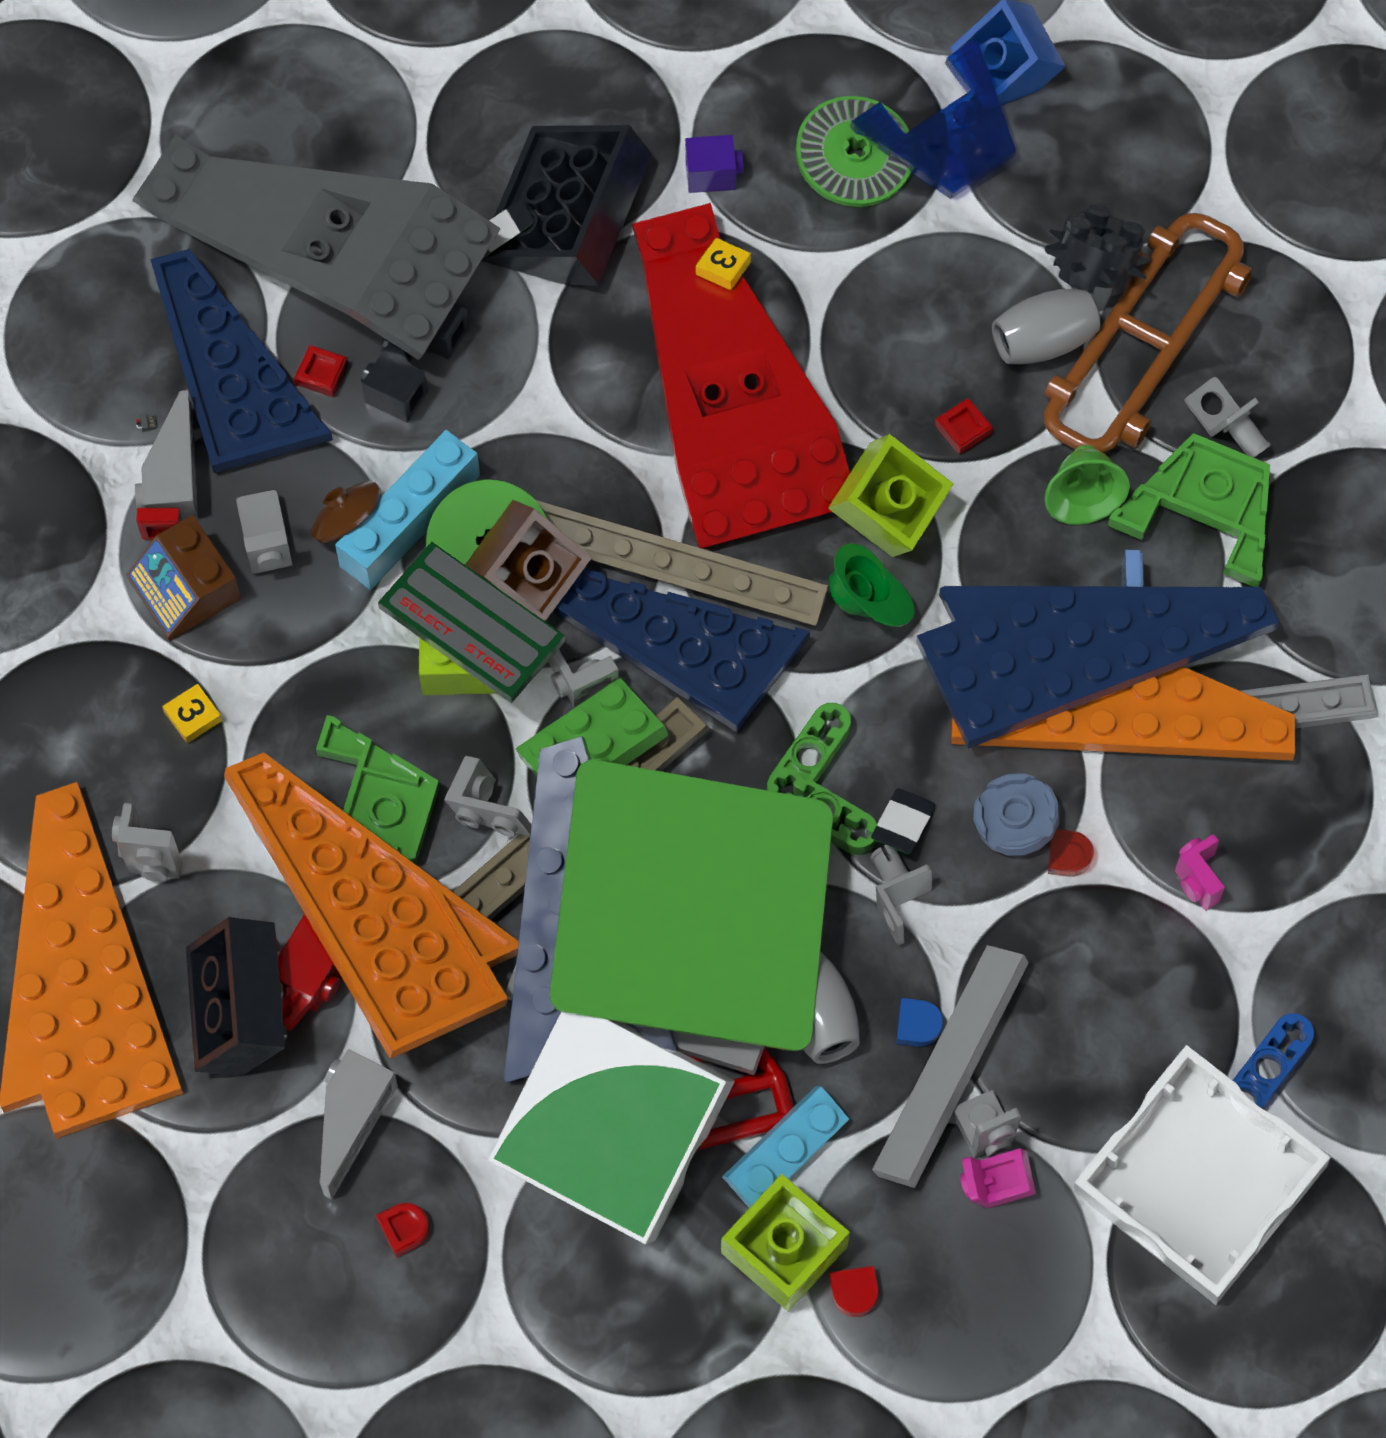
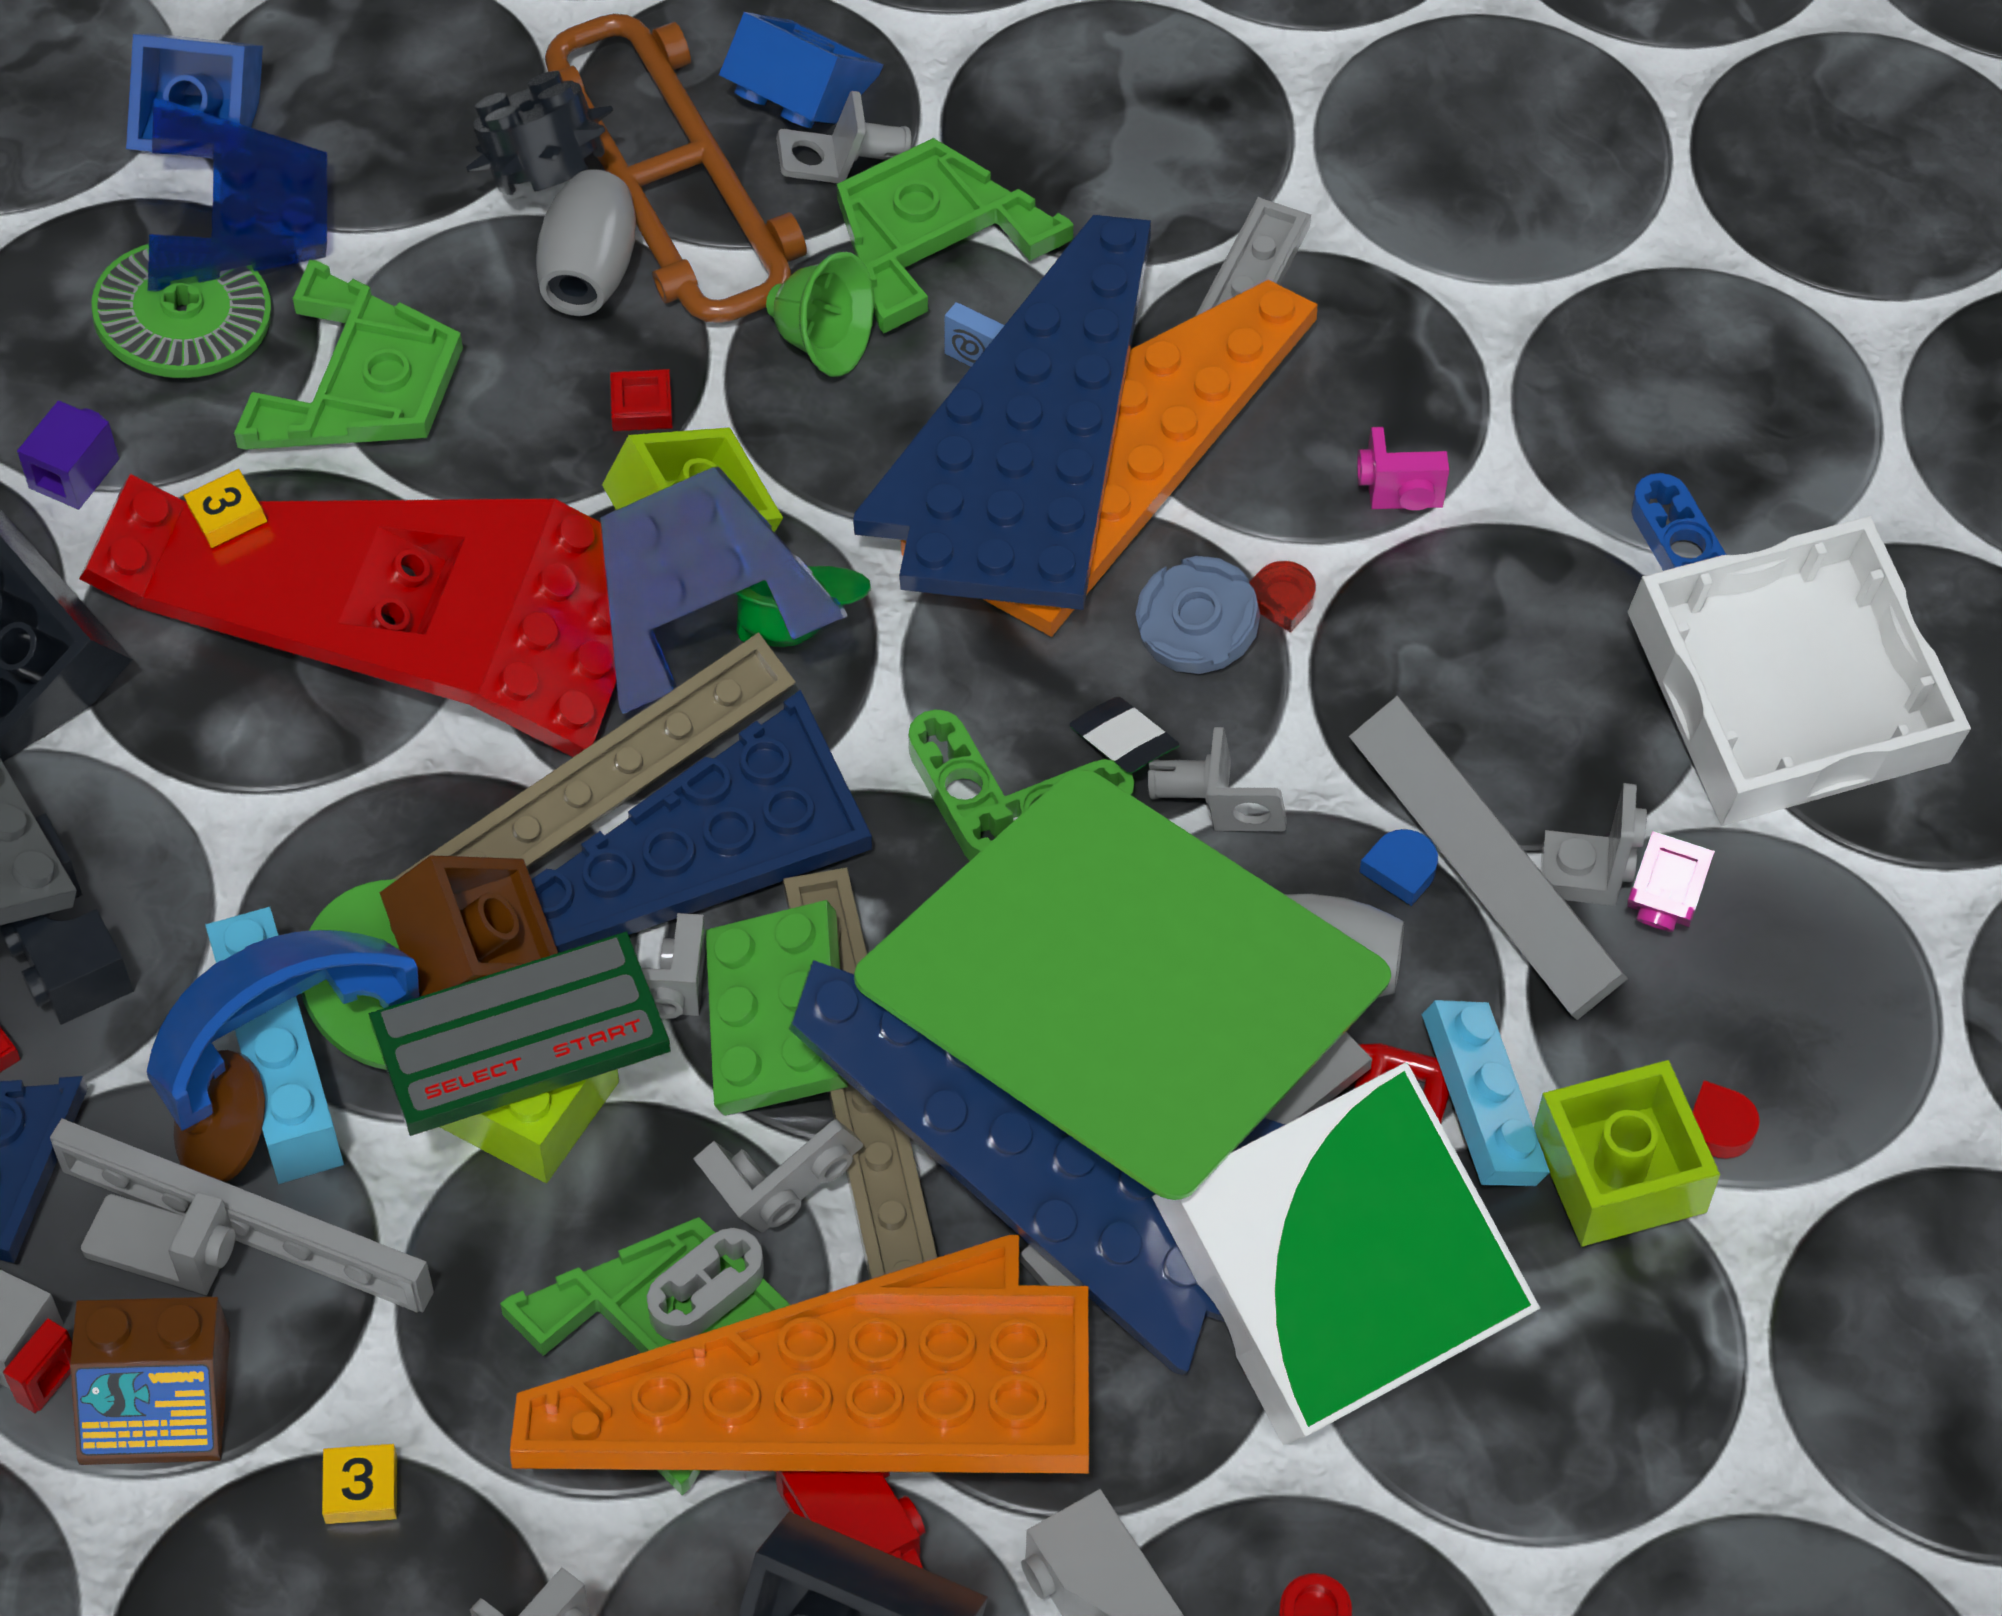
camera: 60 degrees left, 10 degrees down
none -> light grey tile [50,1119,434,1313]
none -> blue windscreen [146,930,419,1131]
none -> bright green wing [234,260,463,450]
none -> clear blue wing [601,467,847,714]
none -> light grey beam [647,1228,764,1341]
none -> blue slope [719,12,883,128]

